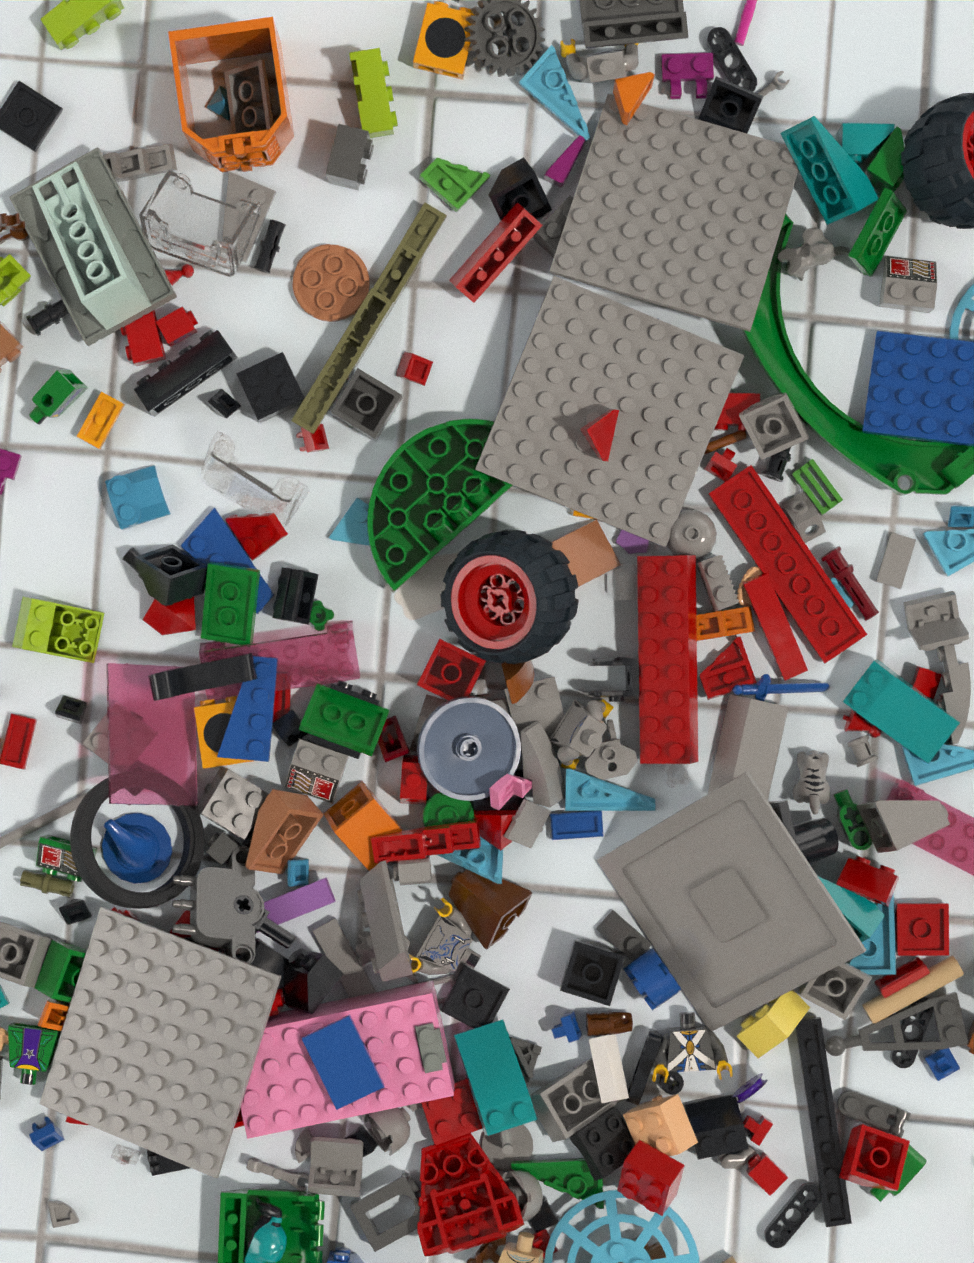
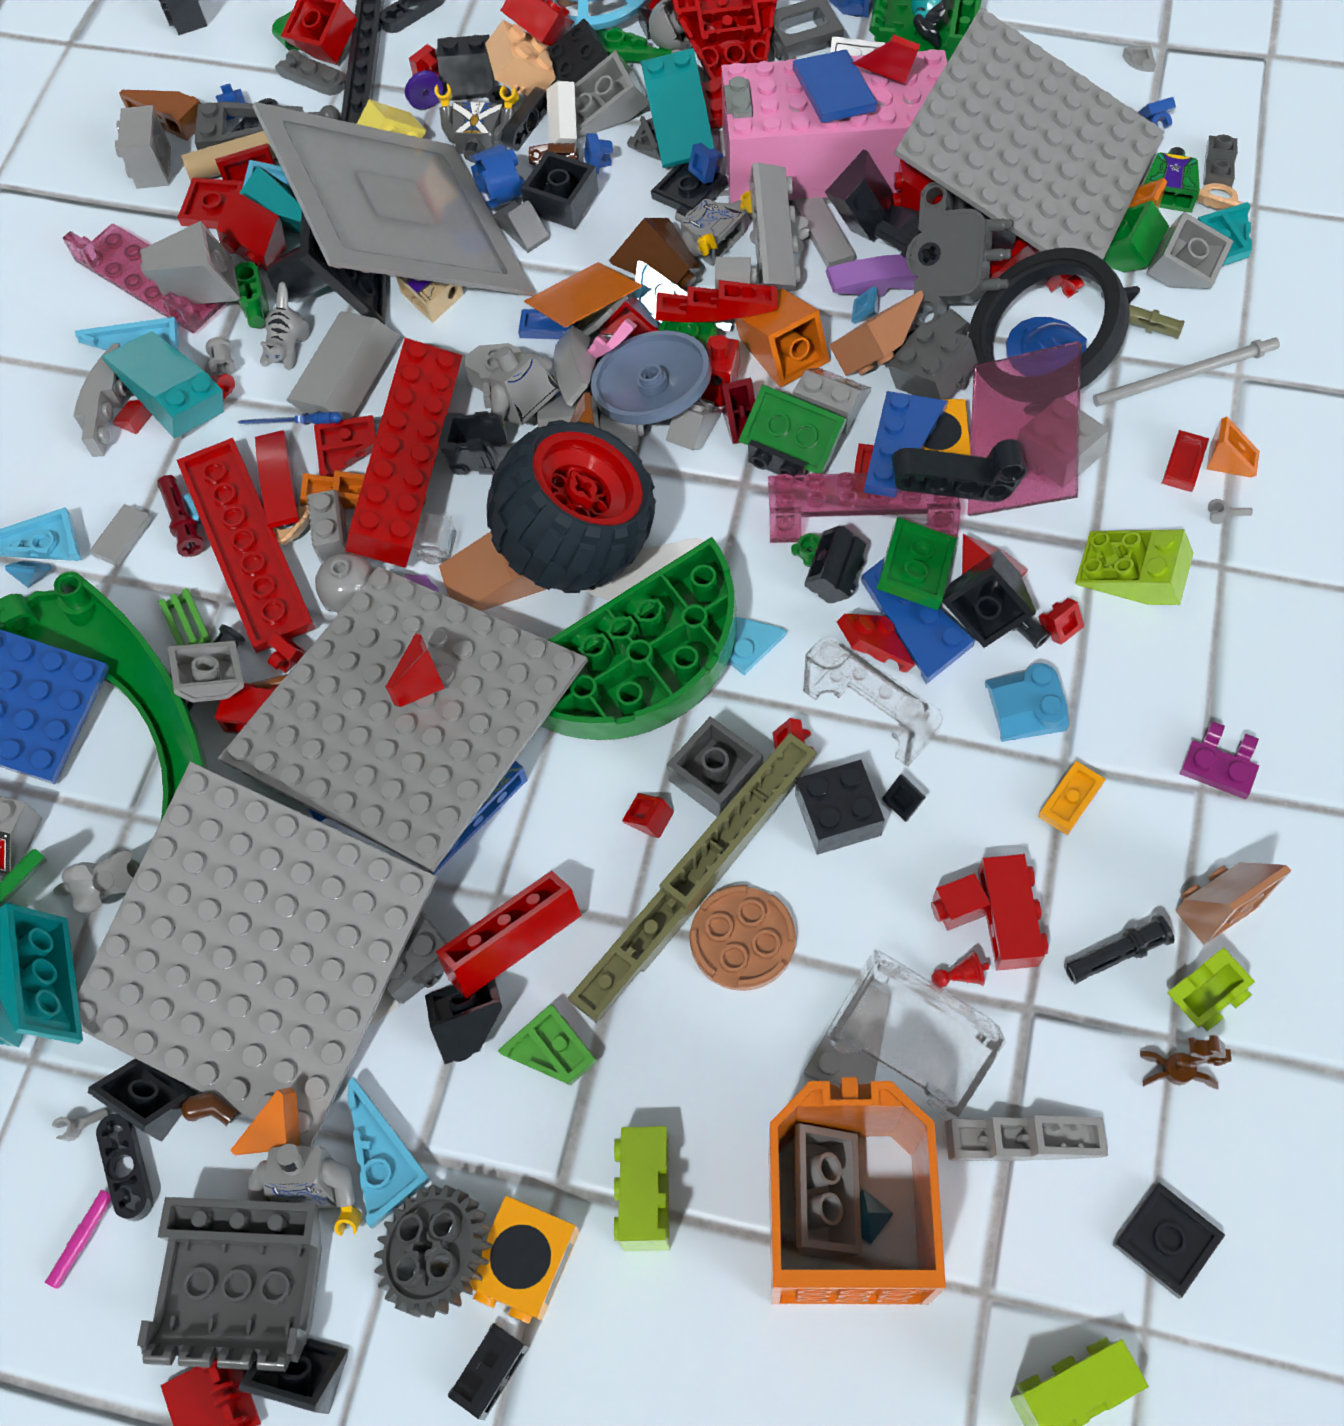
camera: 170 degrees left, 25 degrees down
piece [9,147,177,346] -> none
green torso [29,370,88,425] -> none
slope [36,834,98,882] -> none
black slope [55,695,88,724] -> none
black slope [134,330,238,417] -> none
black pin [254,219,286,274] -> none
black slope [273,710,308,746] -> none
dark grey brick [326,124,374,190] -> none
red brick [417,638,486,701] -> none
magenta slope [544,135,585,188] -> none
medium azure wing [565,769,656,811] -> none
magenta plate [661,53,714,100] -> none
red brick [746,1152,788,1196] -> none
light grey bracket [782,492,826,543] -> none
light grey bracket [903,591,969,651] -> none
none -> reddish brown arm [181,1092,238,1126]
none -> orange piece [524,262,643,328]
none -> blue tile [688,143,723,184]
none -> red slope [851,35,920,84]
none -> red tile [1038,598,1084,645]

